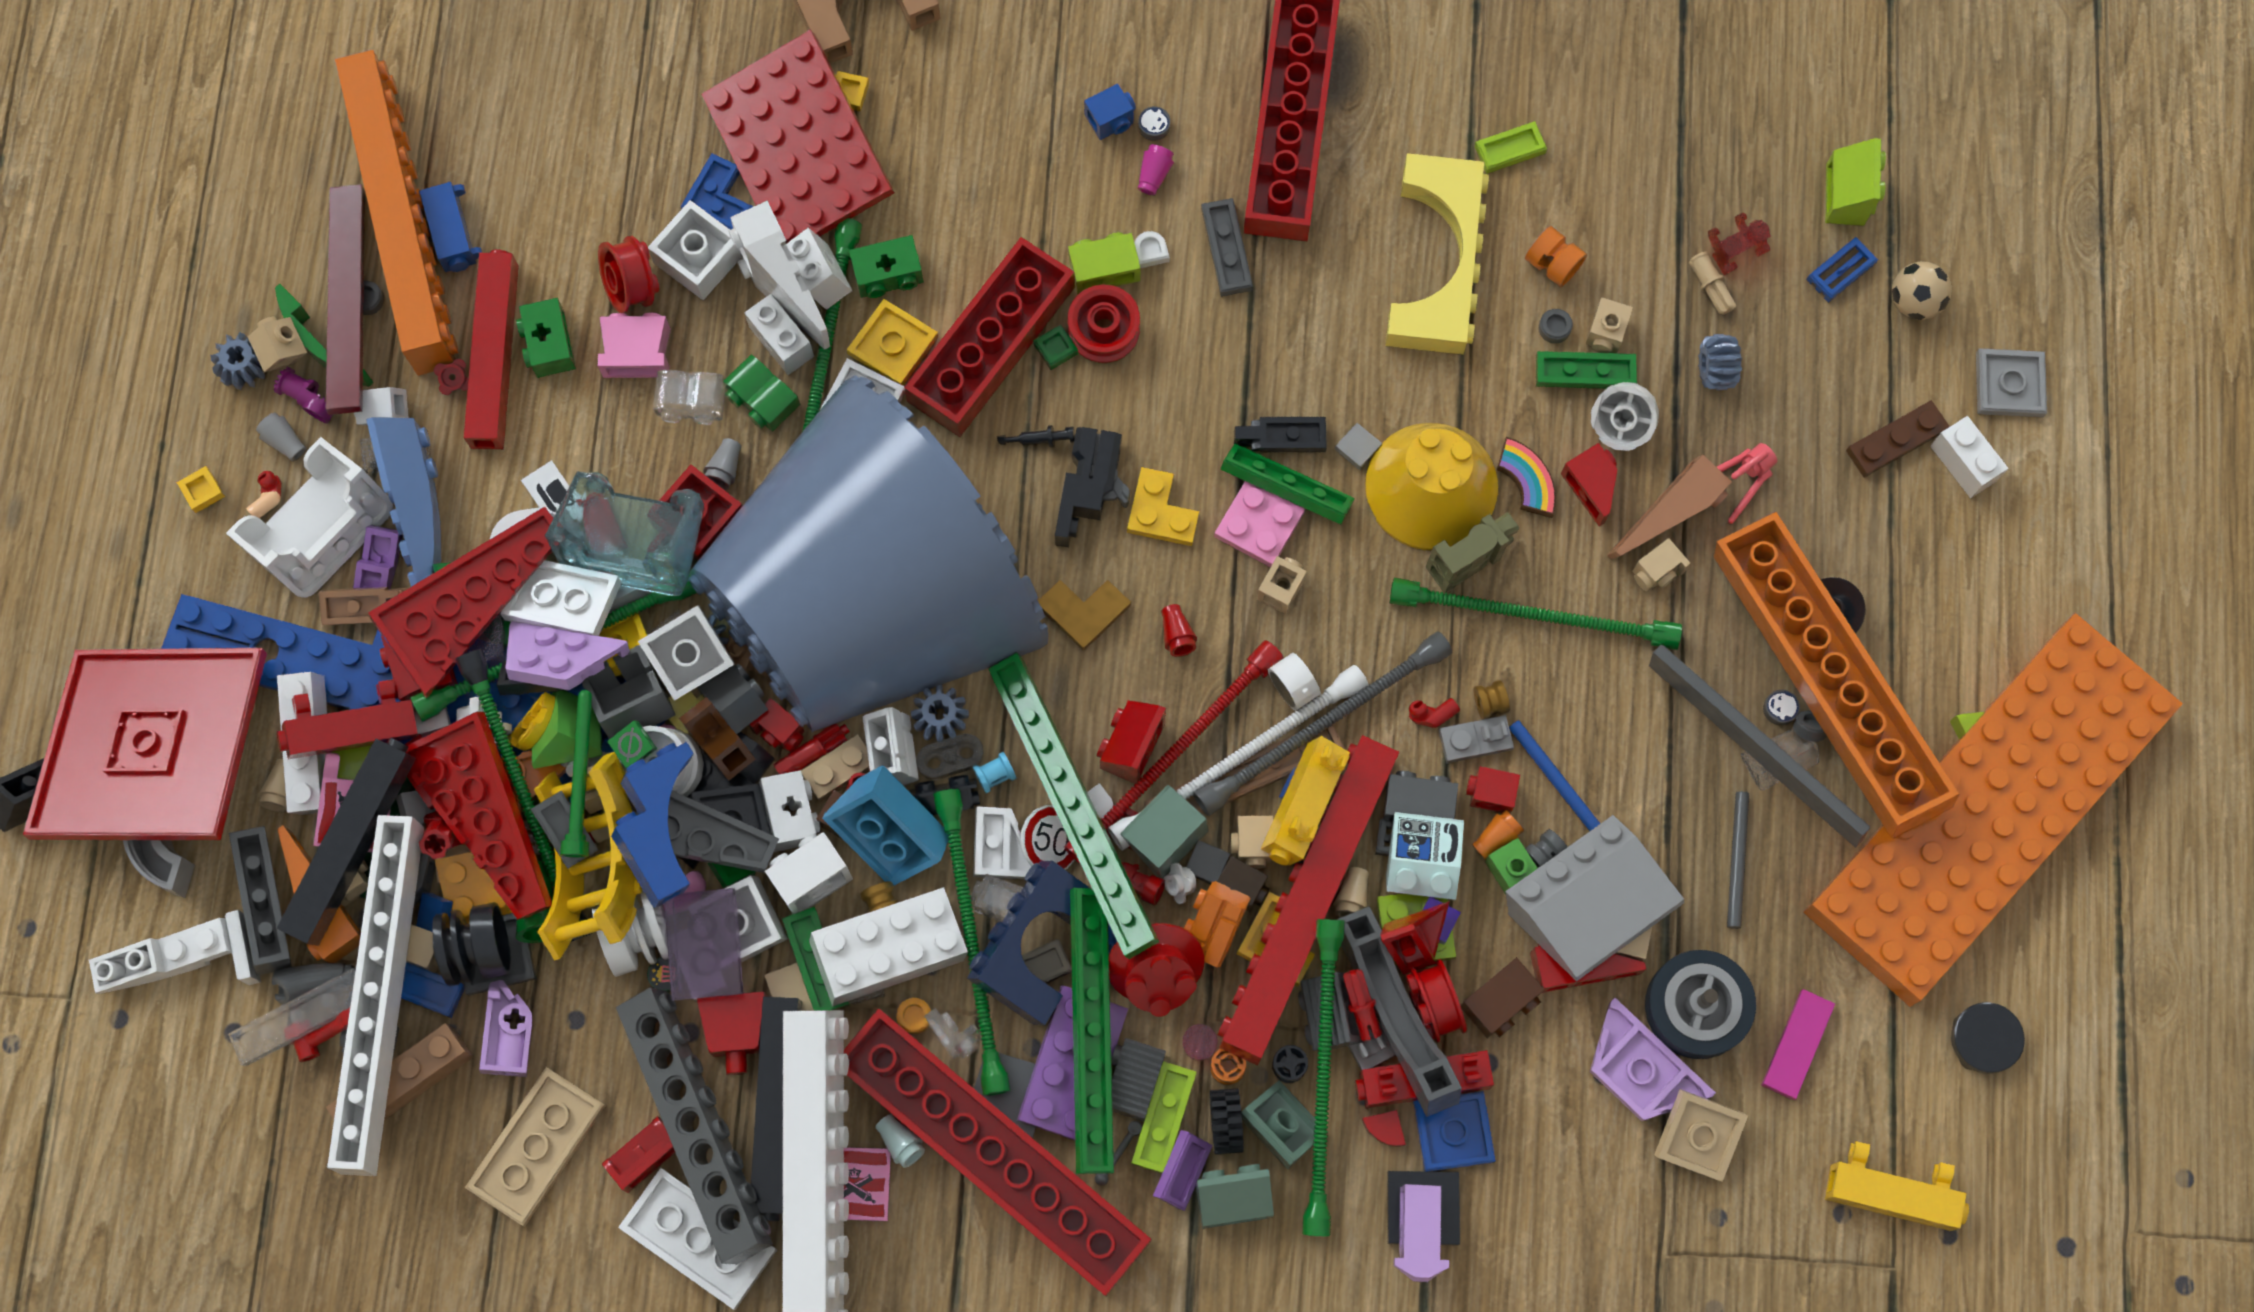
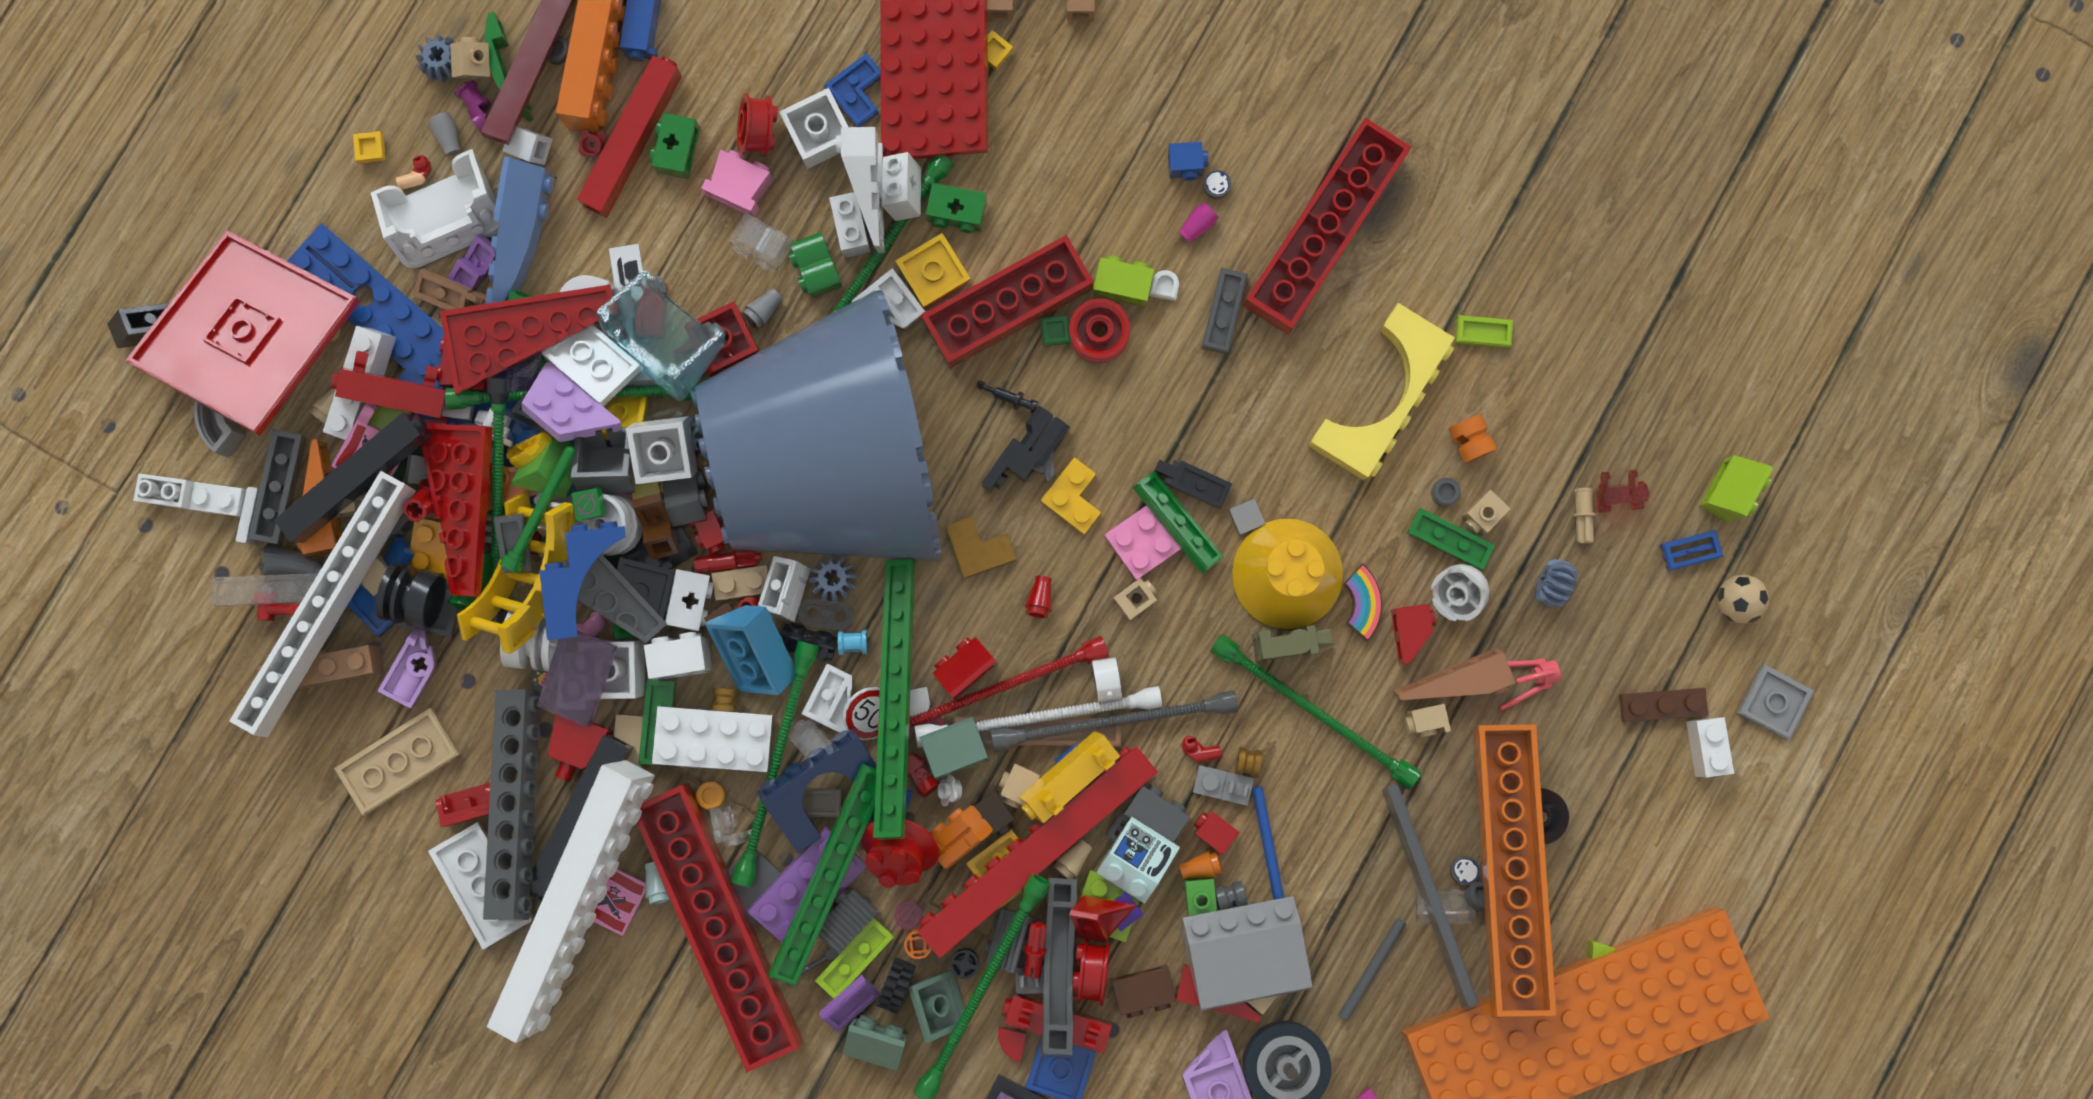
camera: 25 degrees right, 10 degrees up
dark grey tile [1187,840,1230,884] -> none

